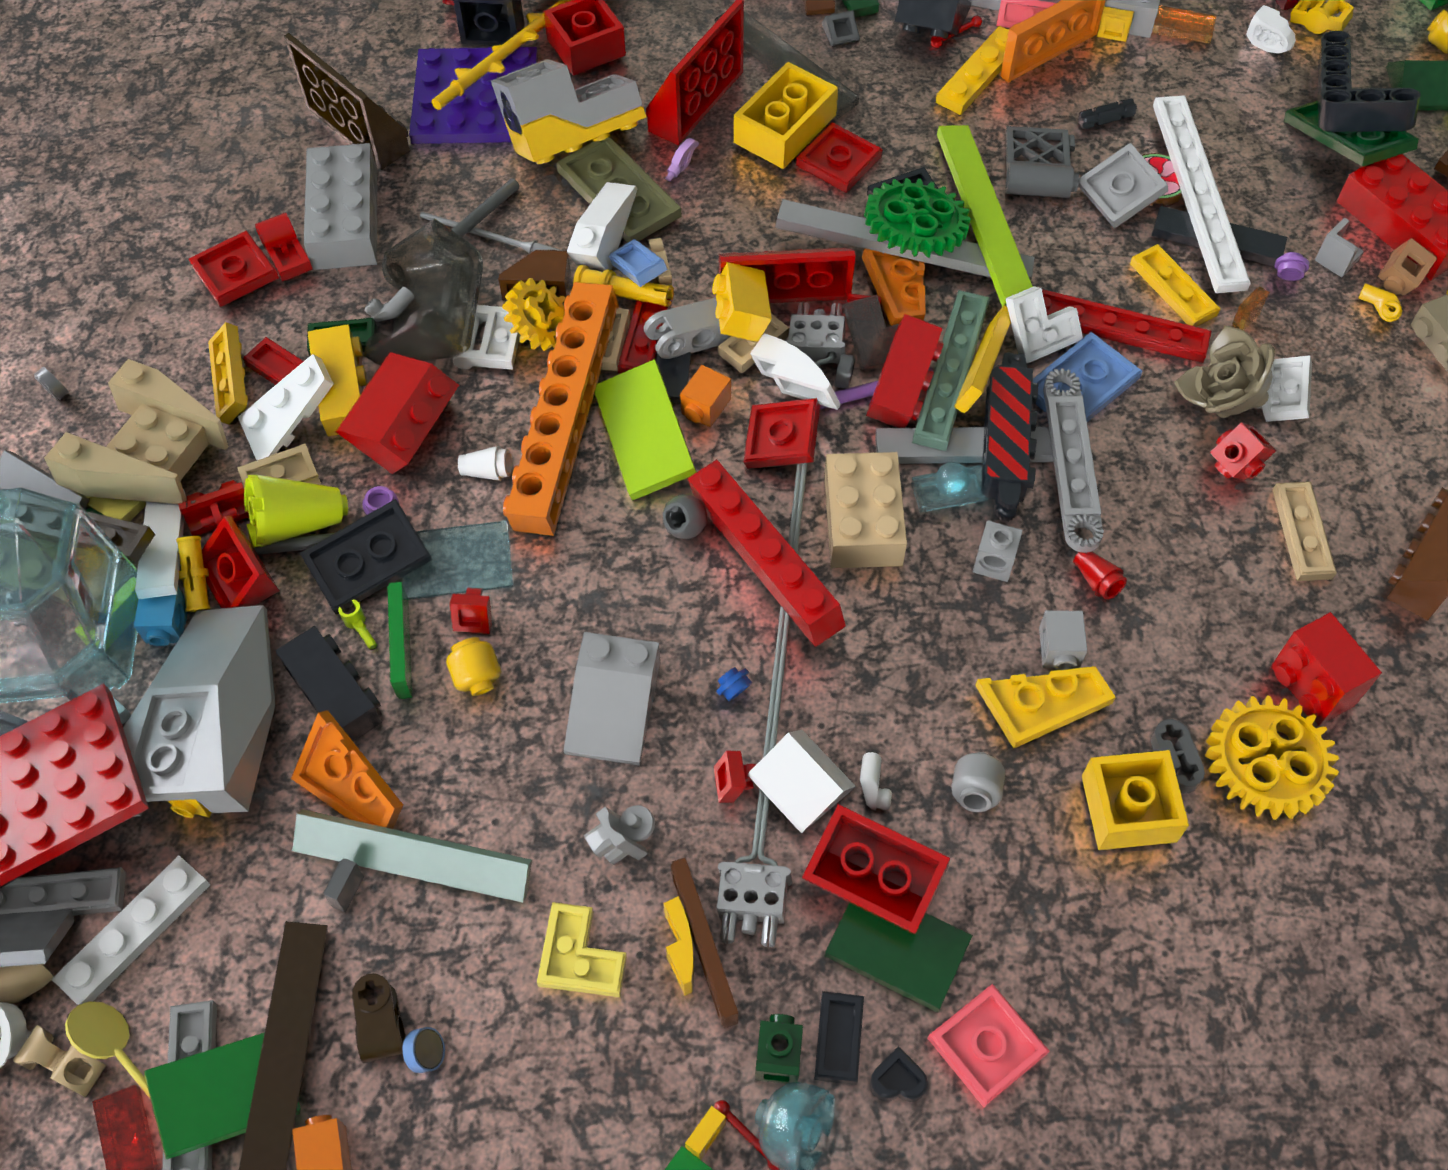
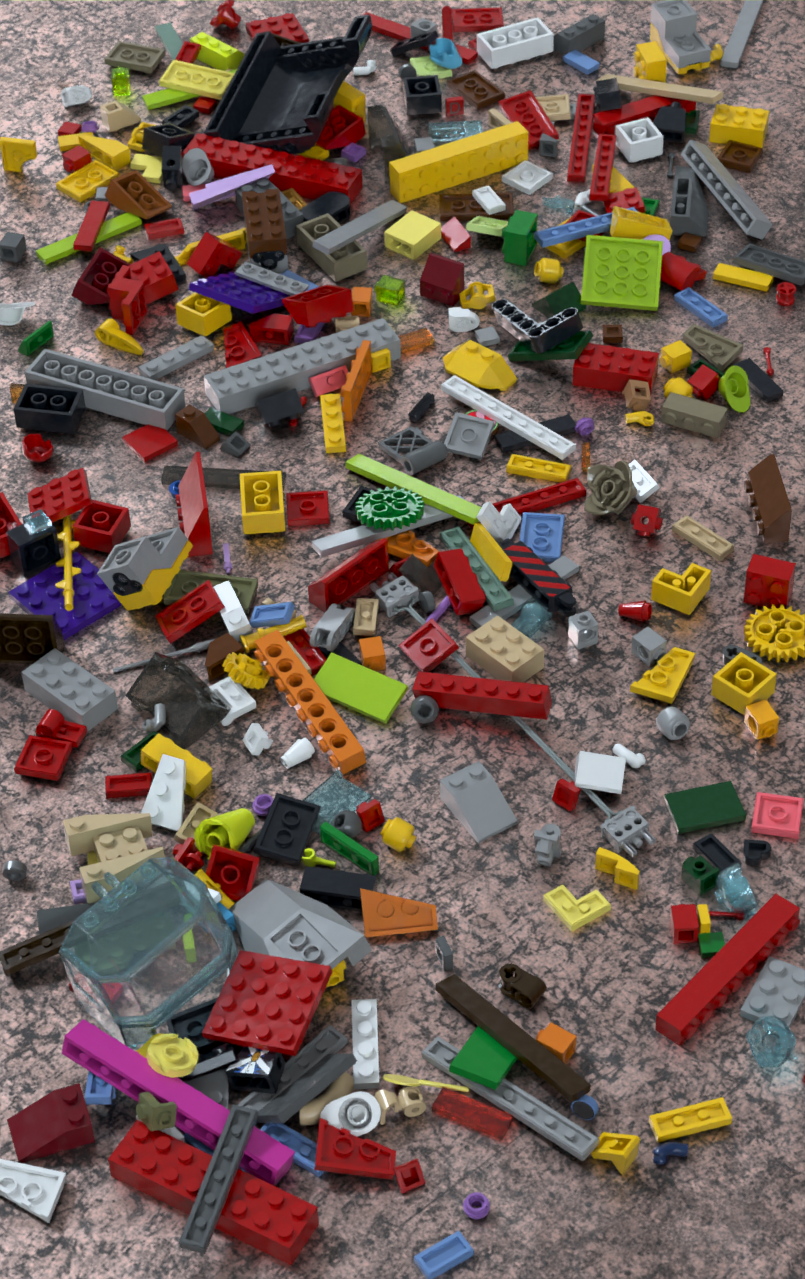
camera: 40 degrees left, 15 degrees down
yellow plate [208,322,248,425] -> none
tile [292,809,532,902] -> none
red slope [335,352,459,474] -> none
tile [402,1027,445,1073] -> none
dark grey bar [429,178,519,259] -> none
reddish brown tile [671,857,738,1029] -> none
yellow brick [712,262,772,342] -> none
blue plate [716,667,752,701] -> none
white slope [750,333,841,410] -> none
red slope [802,804,950,934] -> none
light grey plate [1043,368,1104,553] -> none
light grey panel [1315,217,1364,278] -> none
none -> red tile [155,580,225,644]
none -> white tile [242,723,273,756]
none -> dark grey piece [332,810,362,839]
none -> yellow wedge [443,340,517,391]
none -> light grey tile [475,326,500,347]
none -> yellow brick [651,563,711,615]
none -> red brick [669,904,699,944]
none -> light orange brick [744,699,779,740]

